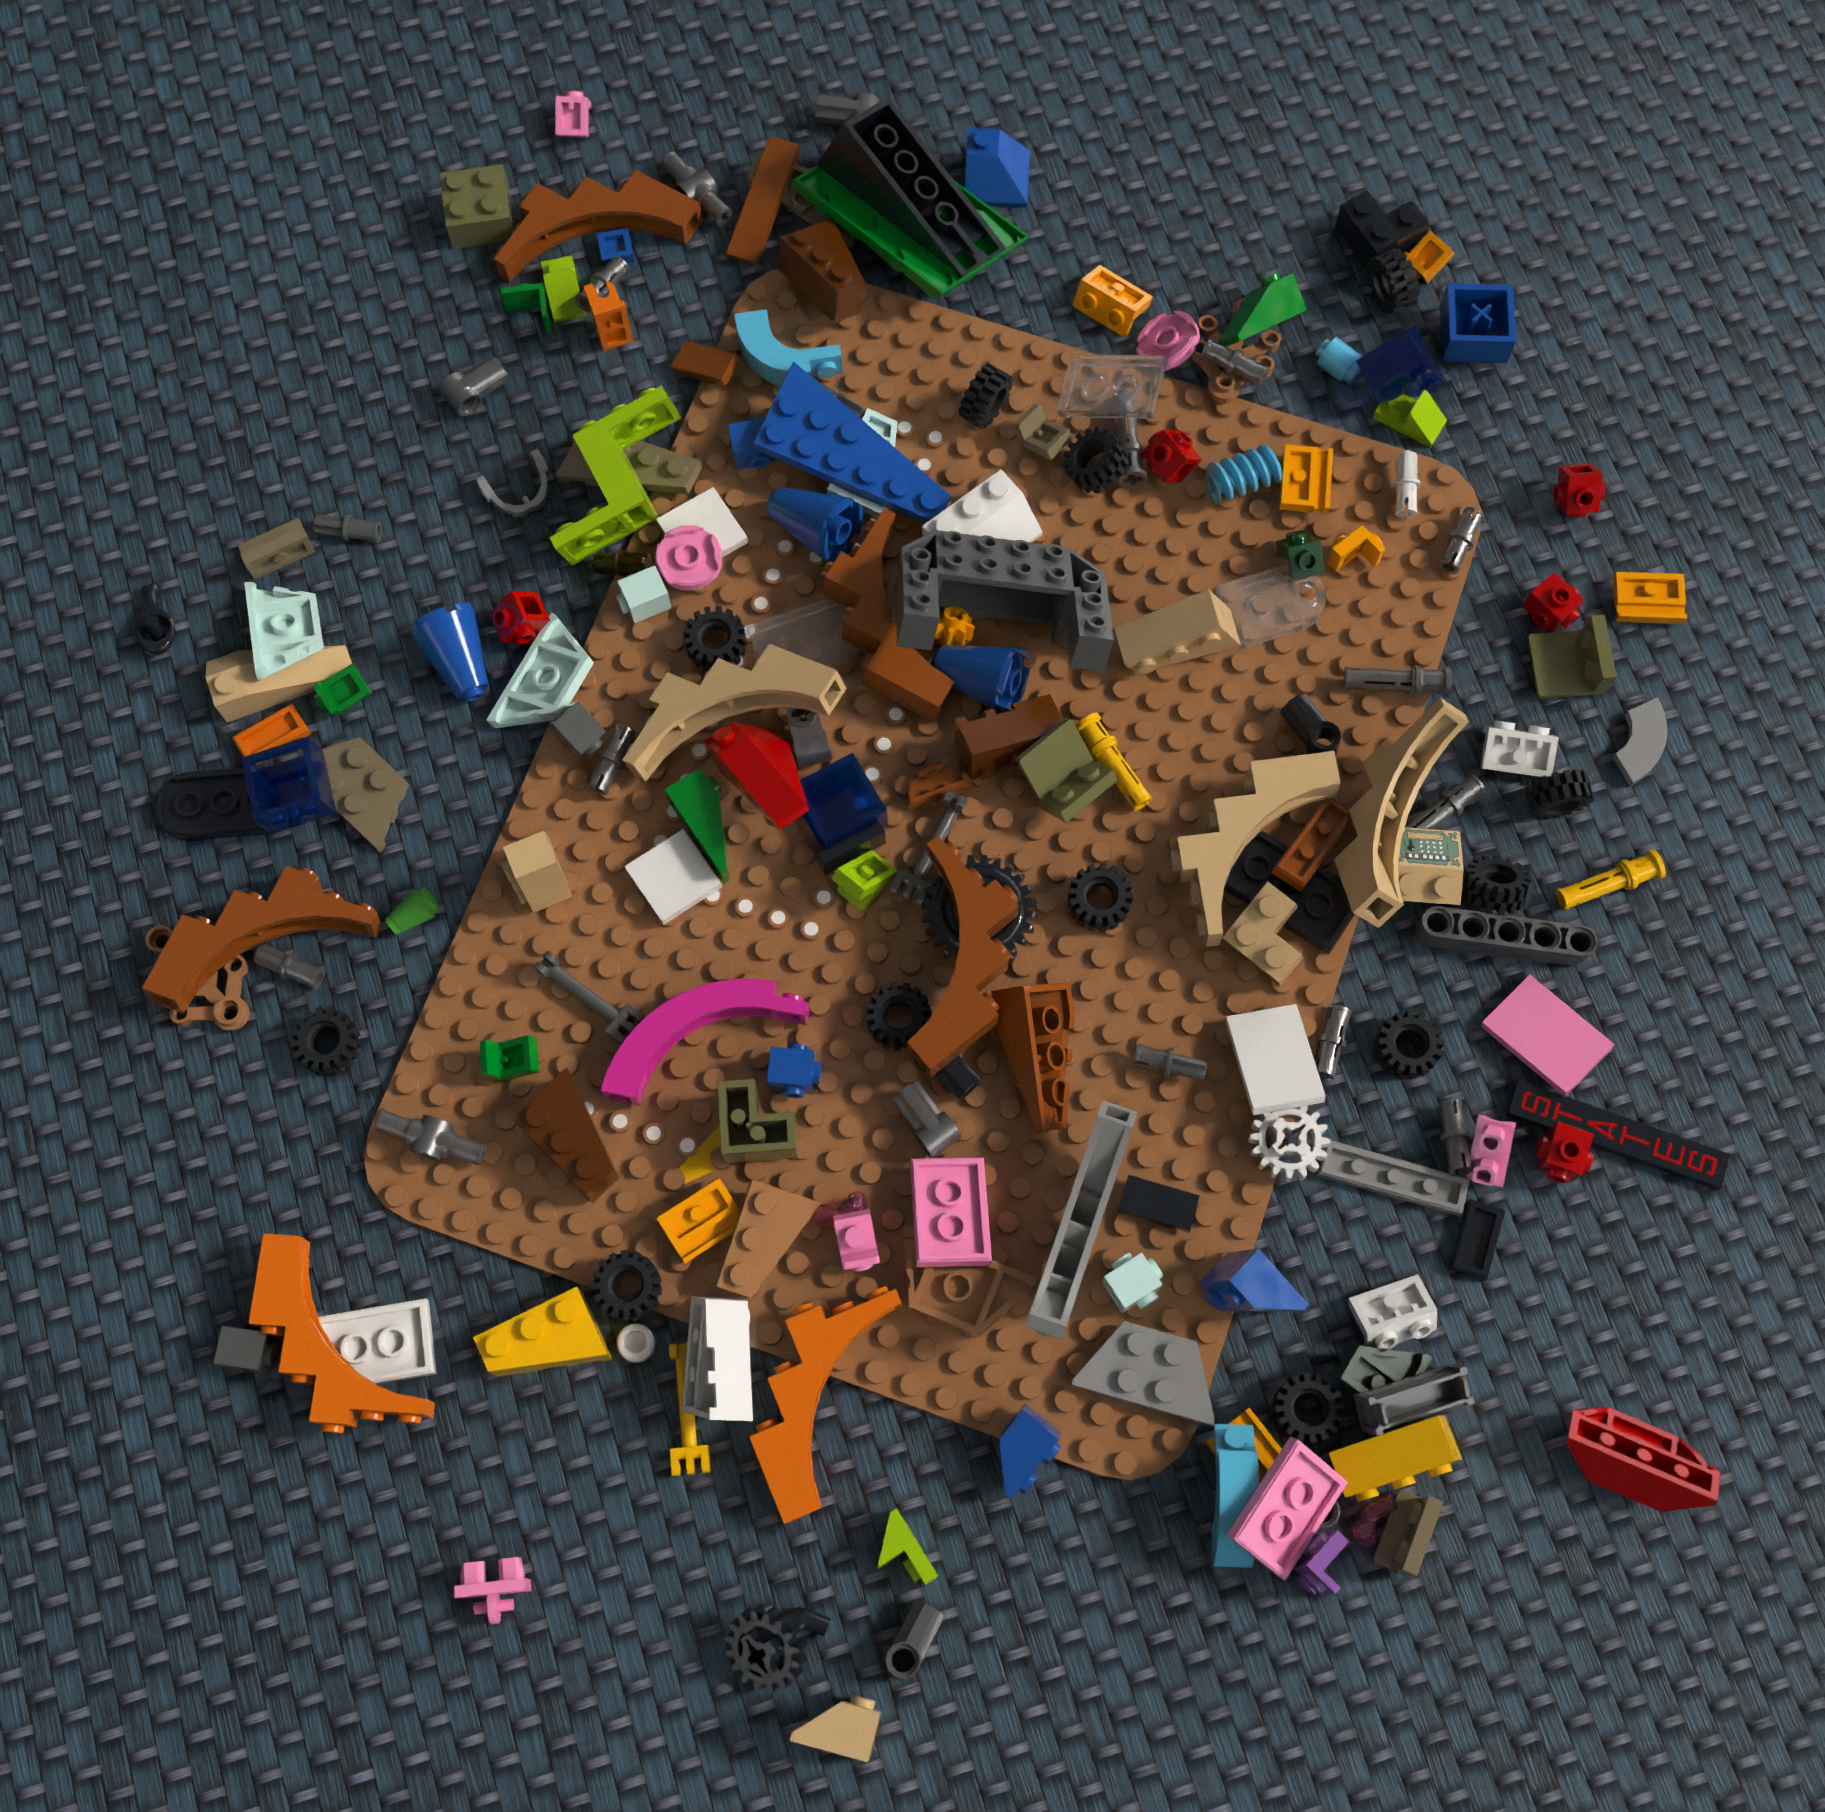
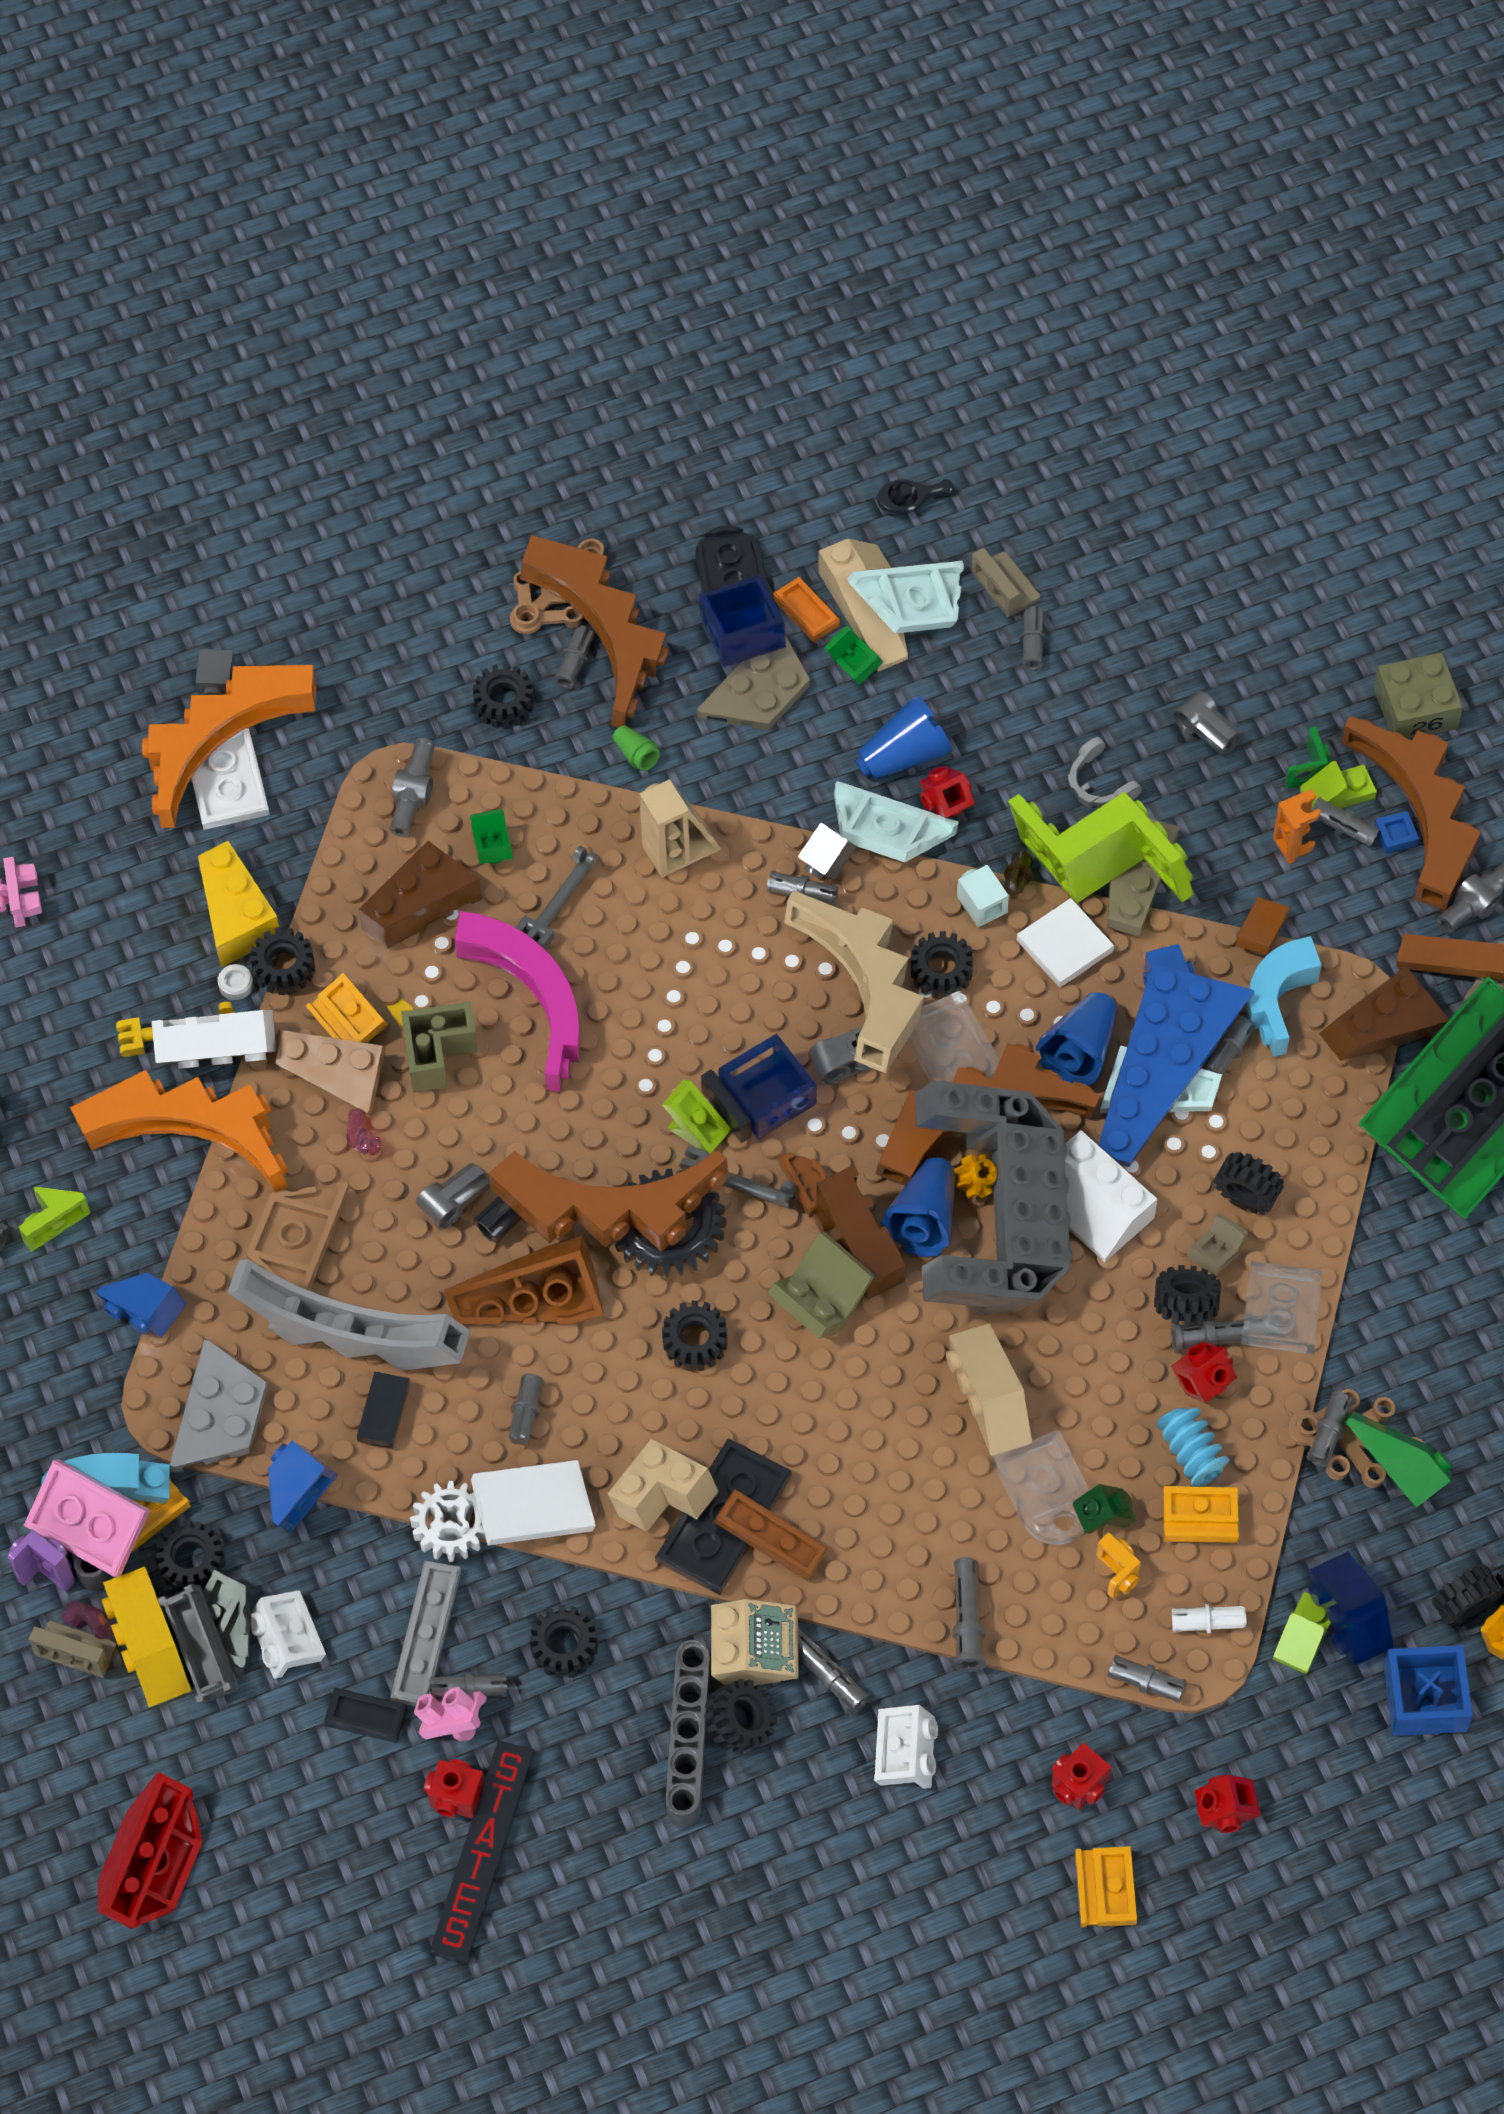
camera: 85 degrees right, 10 degrees down
white tile [624,829,722,925] -> none
bright pink tile [655,525,722,591] -> none
green slope [665,768,730,884] -> none
red wedge [704,722,809,830] -> none
blue brick [767,1044,822,1098] -> none
bright pink bracket [833,1209,880,1271] -> none
black tyre [866,982,931,1052] -> none
bright pink tile [910,1158,992,1267] -> none
light orange bracket [1072,265,1153,337] -> none
yellow pin [1075,712,1153,811] -> none
light aqua brick [1102,1253,1163,1313] -> none
bright pink tile [1136,311,1200,371] -> none
tan arch [1170,751,1341,947] -> none
black piece [1280,694,1341,757] -> none
medium azure brick [1315,337,1366,385] -> none
flat silver pin [1315,1005,1352,1080] -> none
tan arch [1334,698,1469,928] -> none
bright pink tile [1481,975,1615,1097] -> none
black tyre [1524,769,1595,820] -> none
olive bracket [1527,614,1617,699] -> none
yellow pin [1555,849,1666,911] -> none
light grey tile [1612,697,1667,786] -> none

